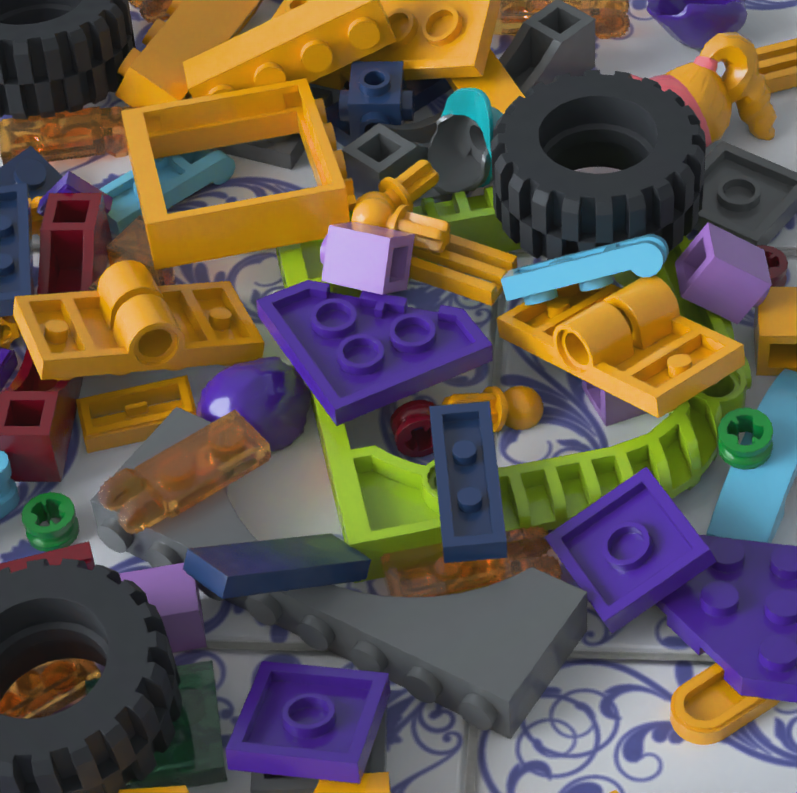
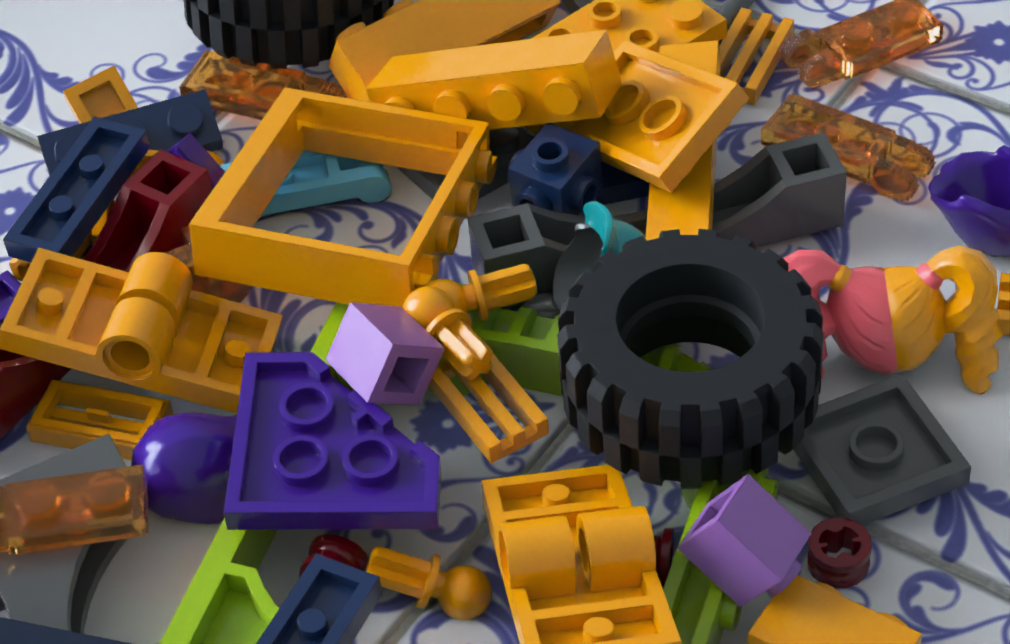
camera: 30 degrees right, 0 degrees up
medium azure plate [501,234,669,305] -> none

